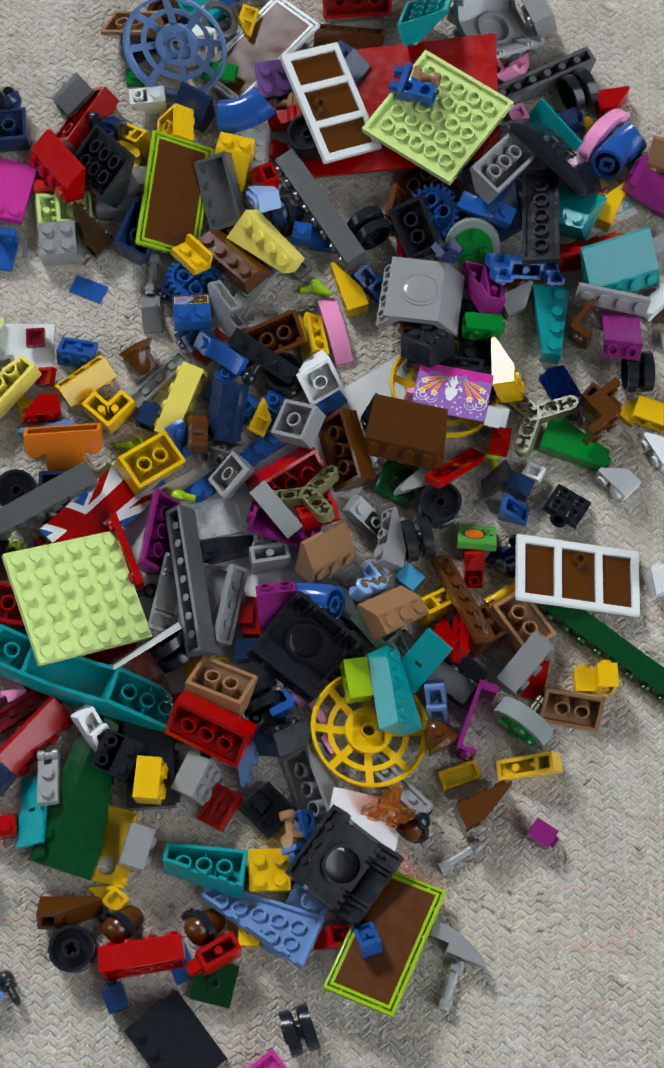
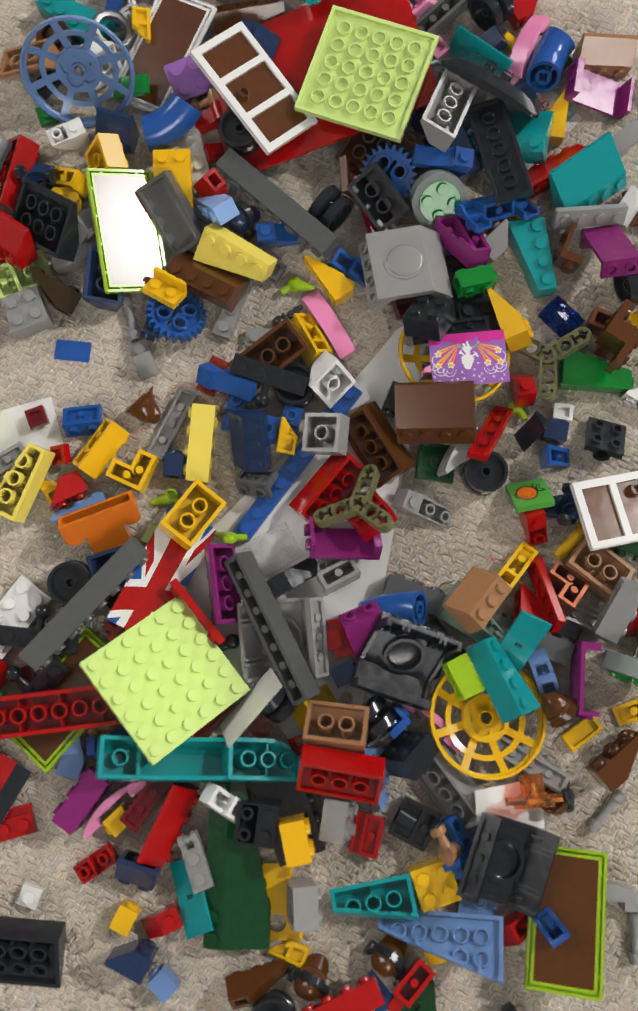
camera: 15 degrees left, 10 degrees up
blue plate [165,419,196,458] -> none
blue slope [172,294,212,331] -> none
dark blue brick [174,330,200,353] -> none
reddish brown animal [186,414,208,453] -> none
light grey slope [207,280,248,337] -> none
light grey slope [208,450,255,499] -> none
light grey slope [249,480,302,538] -> none
medium nougat slope [295,520,355,583] -> none
light blue animal [349,560,389,602] -> none
light grey slope [373,506,407,571] -> none
blue hips [388,62,441,109] -> none
dark azure brick [395,562,425,593] -> none
black wheel [400,516,436,563] -> none
dark blue bracket [431,238,464,264] -> none
reddish brown plate [431,555,495,644] -> none
white slope [484,404,510,428] -> none

